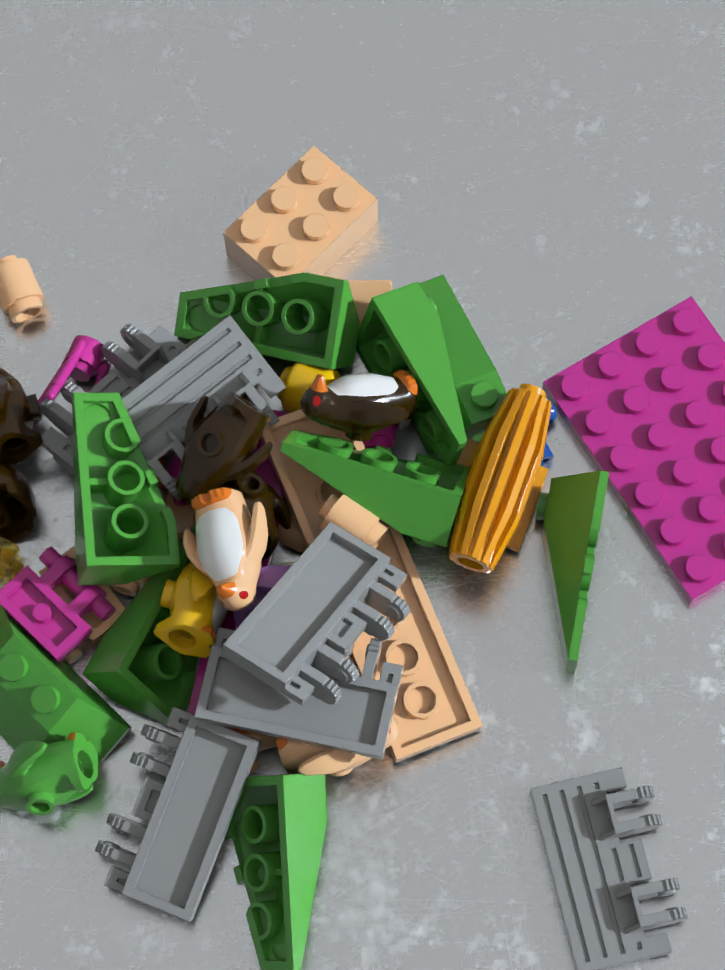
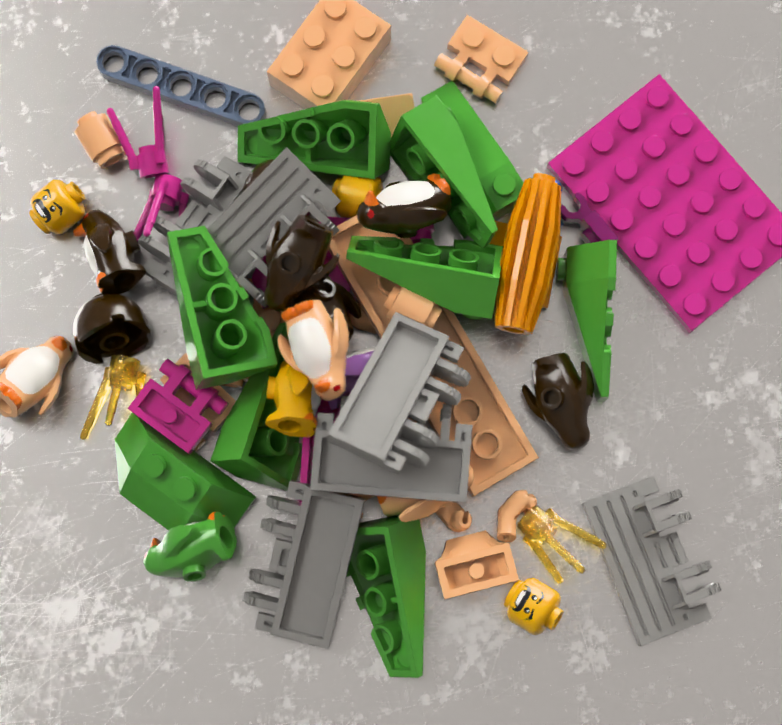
camera: 10 degrees left, 10 degrees up
none -> sand blue beam [96,45,266,127]
none -> dark pink plant [107,86,169,179]
none -> light nougat plate [434,15,529,103]
none -> light nougat slope [434,530,519,600]
none -> light nougat arm [435,502,472,532]
none -> light nougat arm [497,490,537,542]
none -> yellow head [504,578,564,635]
none -> clear yellow plant [517,505,607,584]
none -> dark brown animal [522,353,594,450]
none -> magenta plate [561,192,619,244]

